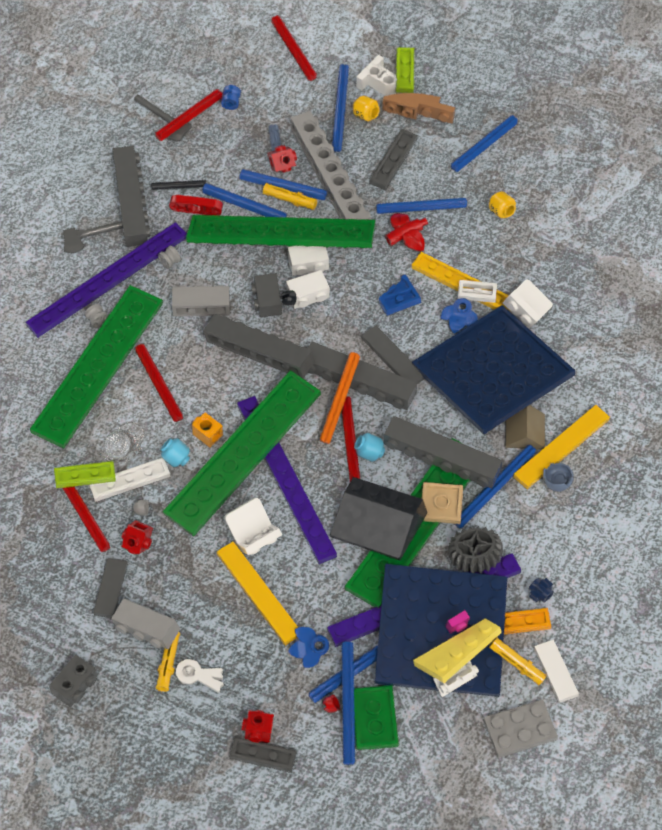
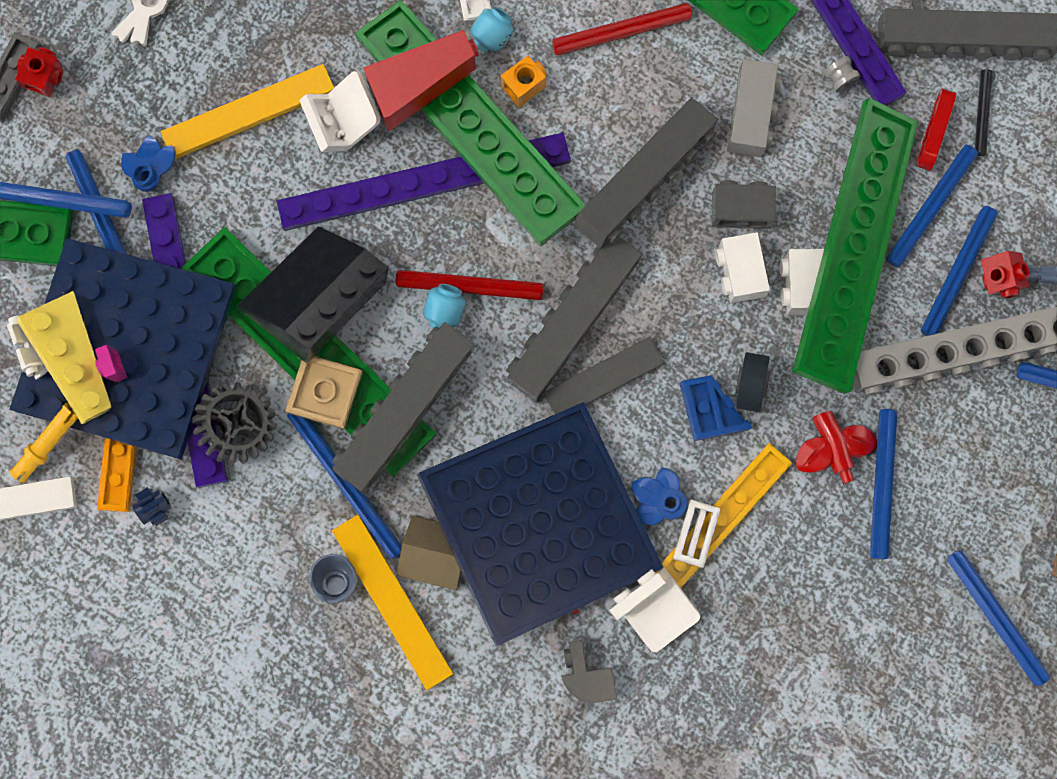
camera: 100 degrees right, 20 degrees up
yellow pin [263,183,318,211] -> none
black hinge [280,290,297,306] -> none
orange axle [320,352,360,444] -> none
red hinge [322,695,340,713] -> none
dark grey tile [369,129,418,191] -> none
yellow head [489,191,516,218] -> none
none -> slope [363,30,479,131]
none -> dark grey brick [561,640,617,703]
none -> black wheel [735,352,770,412]

